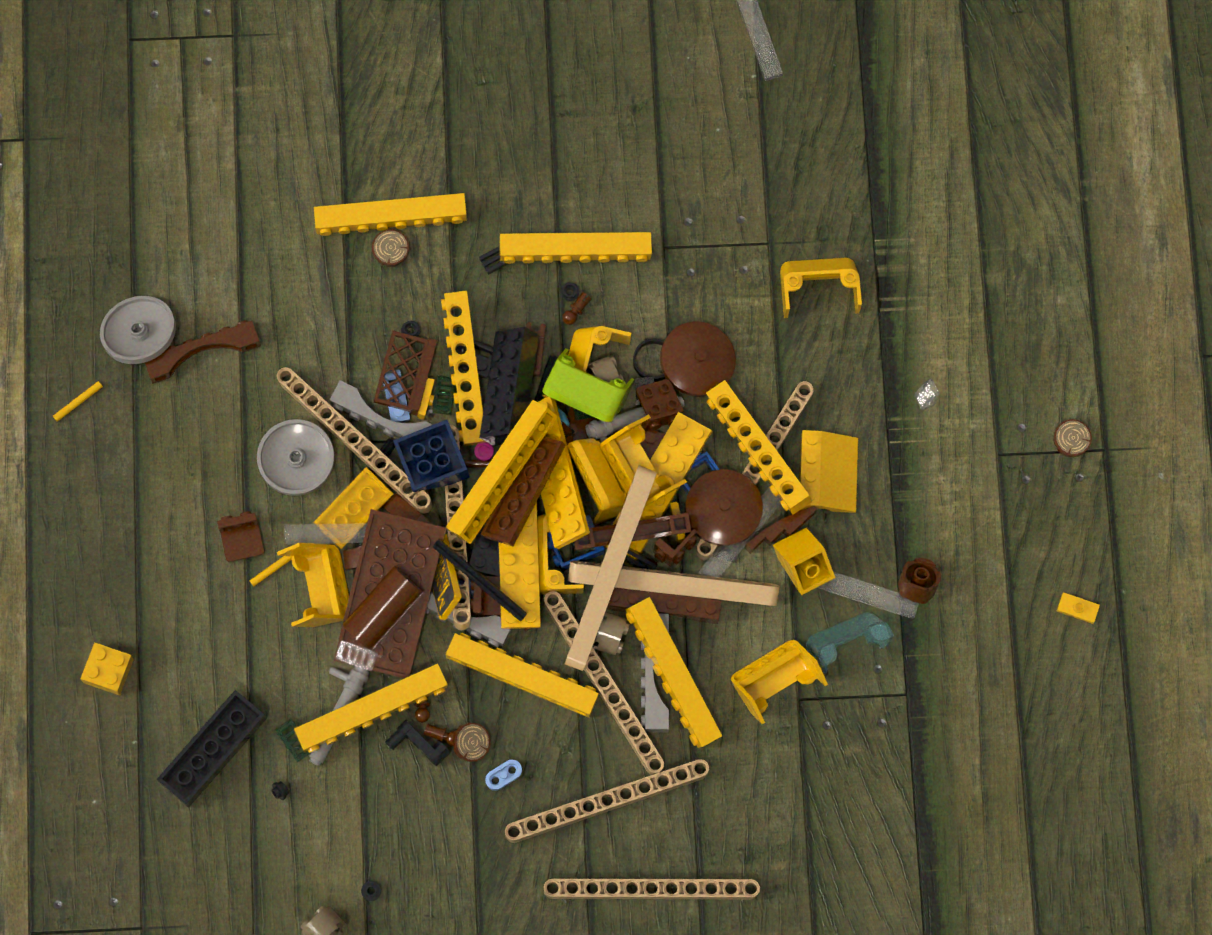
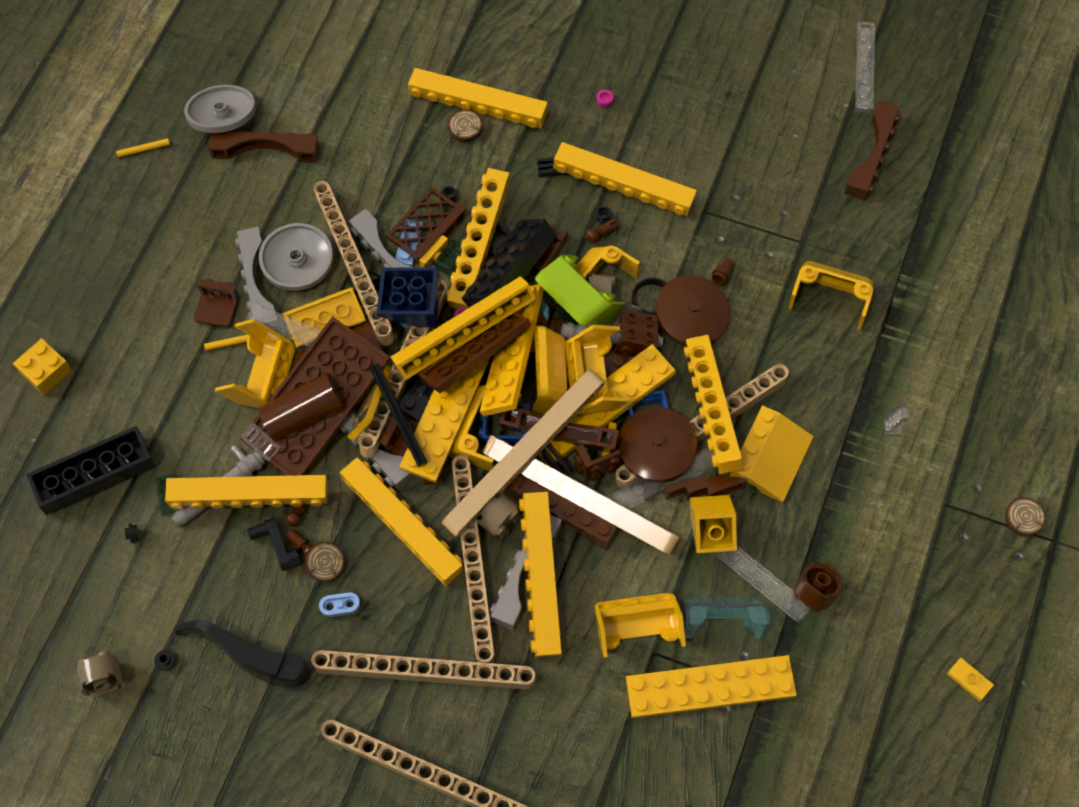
camera: 30 degrees right, 10 degrees down
none -> black animal [174,620,309,688]
none -> light grey arch [235,227,280,331]
none -> dark pink tile [596,90,614,108]
none -> yellow plate [626,655,797,719]
none -> reddish brown cone [712,258,735,285]
none -> reddish brown arch [844,100,901,201]

